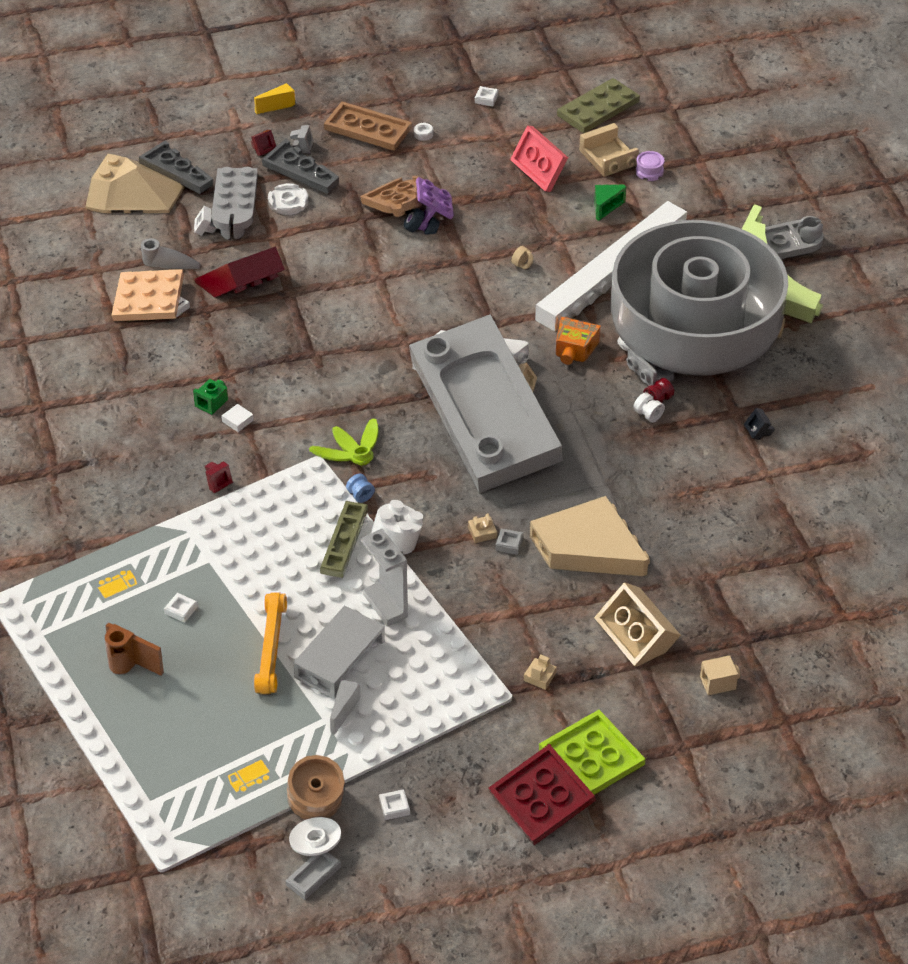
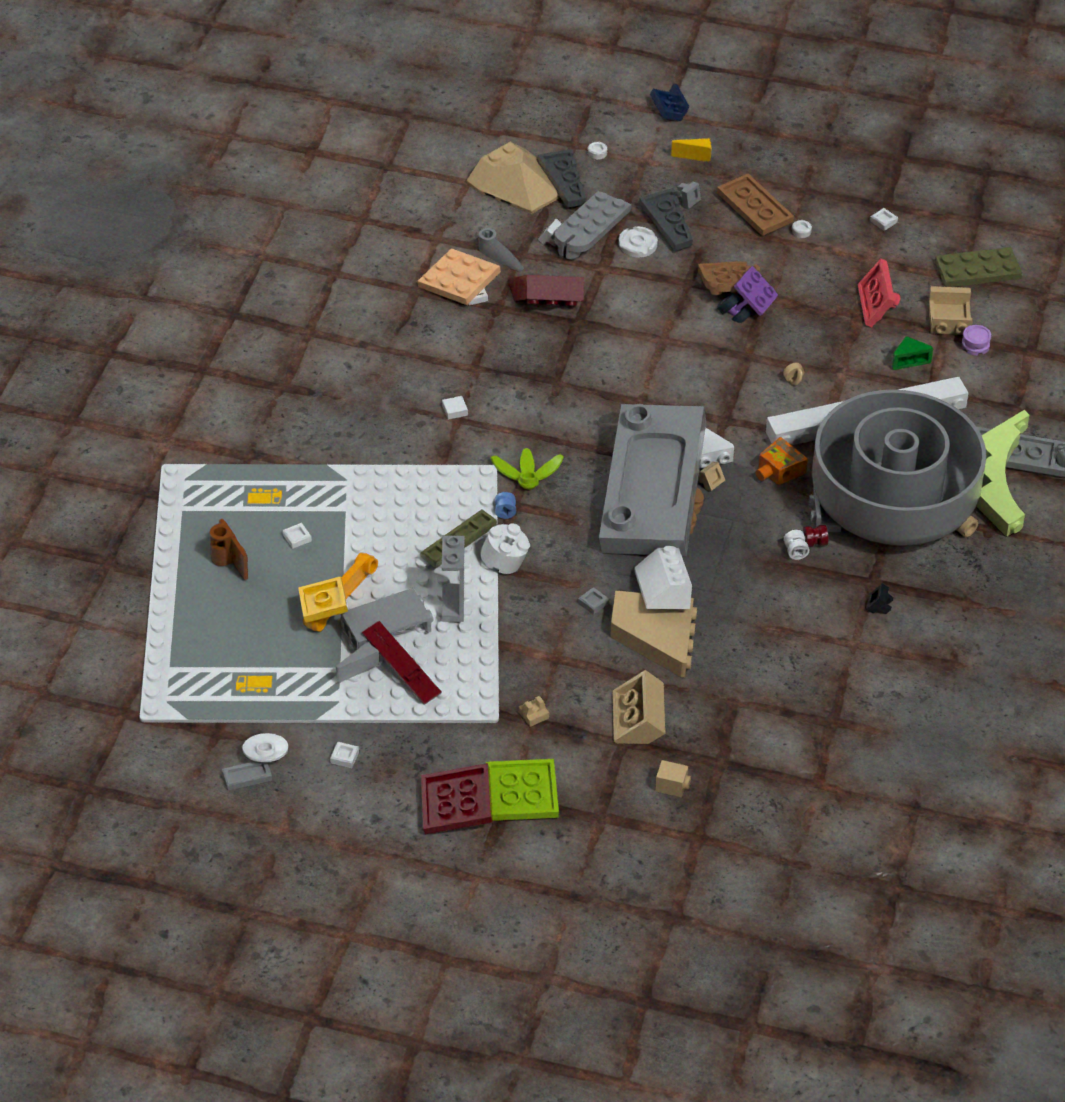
camera: 30 degrees right, 0 degrees up
green brick [193,379,228,415] -> none
dark red tile [205,461,233,493] -> none
dark red tile [251,130,276,156] -> none
medium nougat wheel [287,755,345,820] -> none
tan tile [468,514,497,543] -> none
none -> yellow plate [298,576,348,623]
none -> dark red piece [362,621,442,705]
none -> white tile [588,142,607,159]
none -> white slope [634,546,692,609]
none -> dark blue bracket [650,84,689,121]

